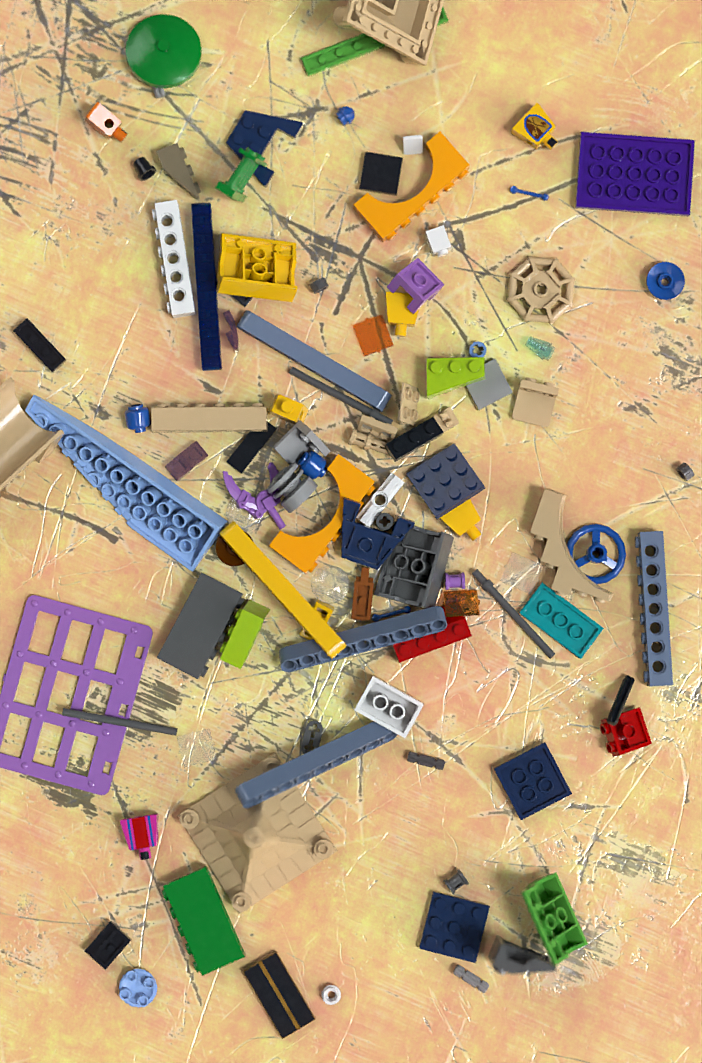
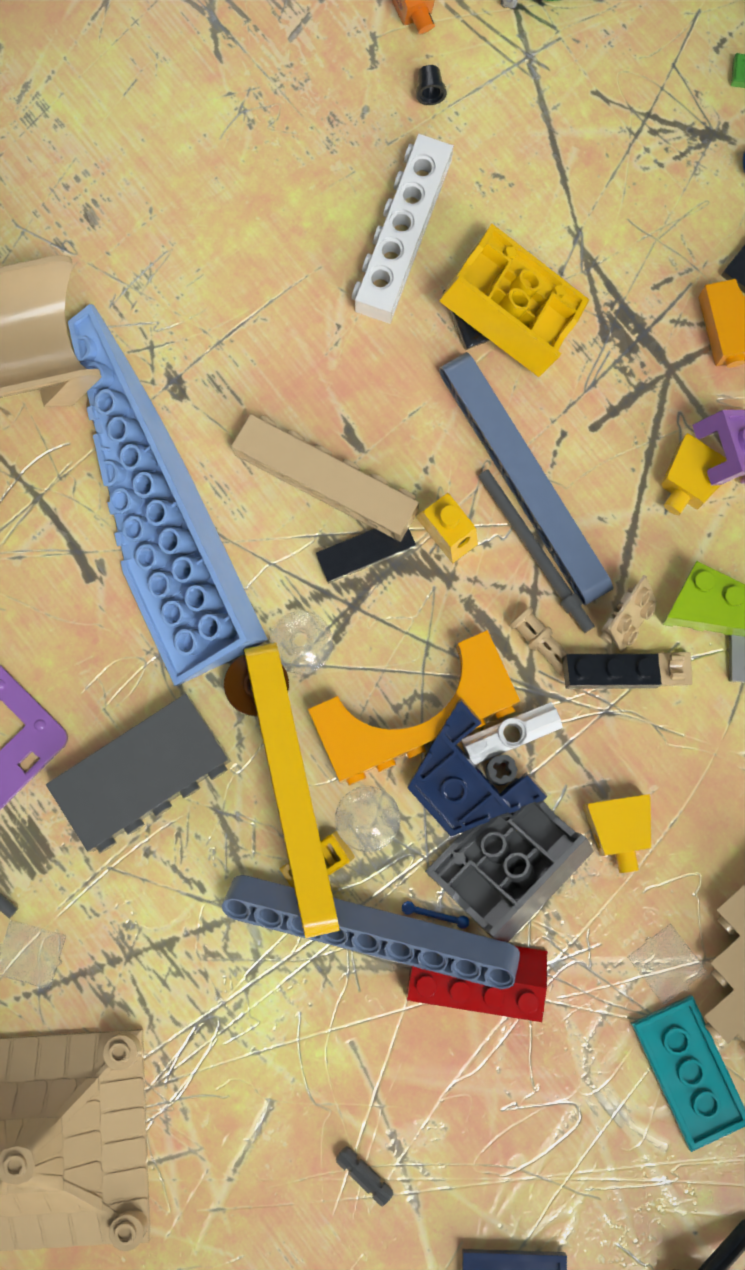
camera: 25 degrees right, 5 degrees down
black plate [13,318,67,373] -> none
blue head [124,404,151,433] -> none
dark tan slope [156,143,201,200] -> none
slope [165,441,208,481] -> none
clear blue beam [191,202,222,371] -> none
green fence [215,147,268,202] -> none
lime wedge [219,600,270,669] -> none
clear purple slope [223,310,239,353] -> none
medium lavender bar [223,462,286,530] -> none
dark blue wing [226,110,303,188] -> none
sand blue beam [235,721,397,808] -> none
light grey wheel [266,462,318,513] -> none
light grey bracket [273,420,330,465] -> none
blue head [298,451,327,480] -> none
dark grey beam [301,721,323,754] -> none
dark grey axle [310,278,329,294] -> none
dark orange hinge [351,567,374,621] -> none
clear orange piece [353,315,394,357] -> none
white slope [355,675,424,738] -> none
tan piece [357,414,398,442] -> none
dark blue plate [406,443,485,519] -> none
clear orange piece [443,590,480,617] -> none
medium lavender bush [445,572,465,590] -> none
dark grey bar [472,569,555,659] -> none

